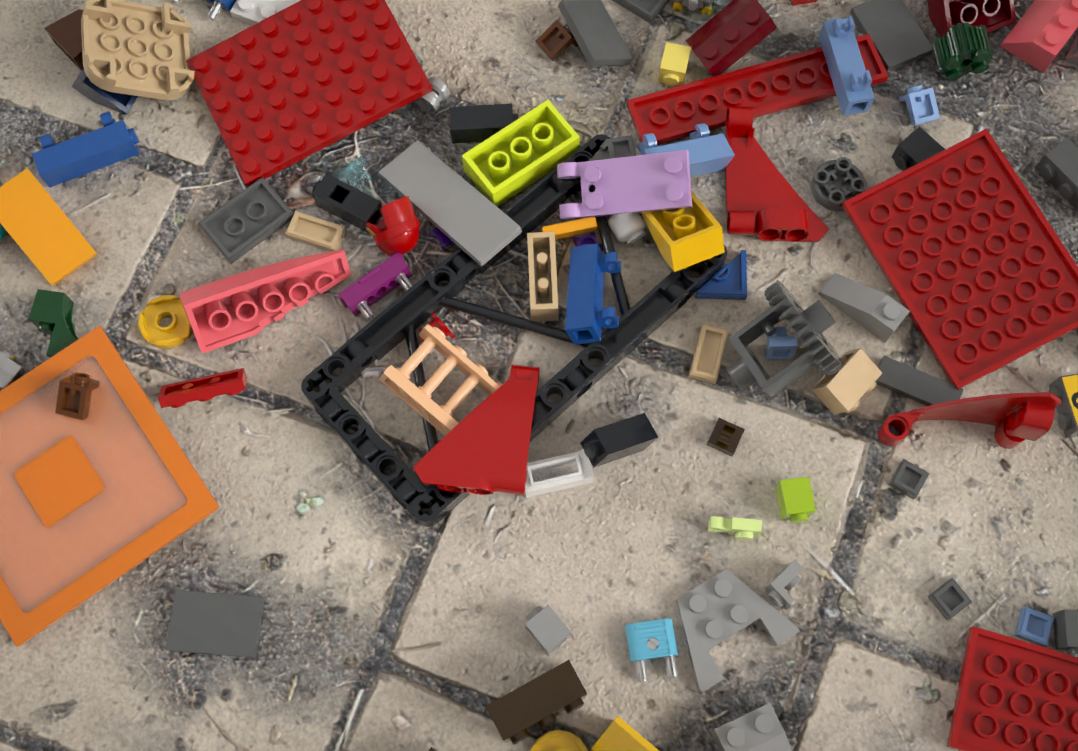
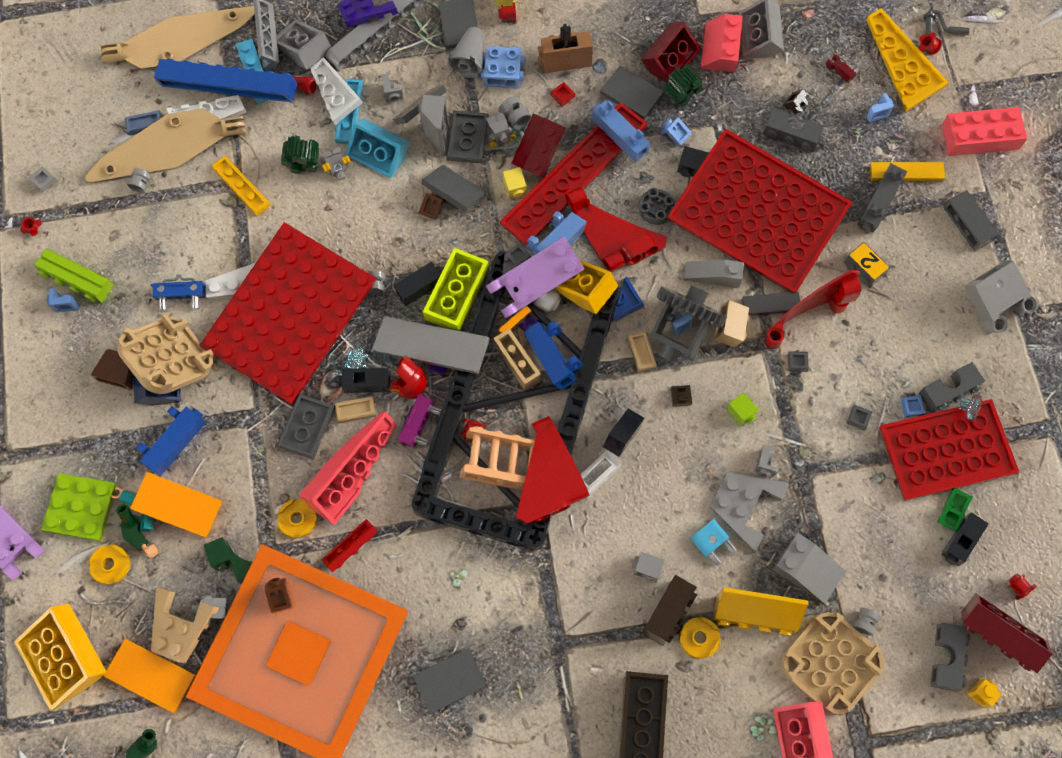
camera: 30 degrees left, 0 degrees up
yellowish green plate [708,516,762,541] -> none

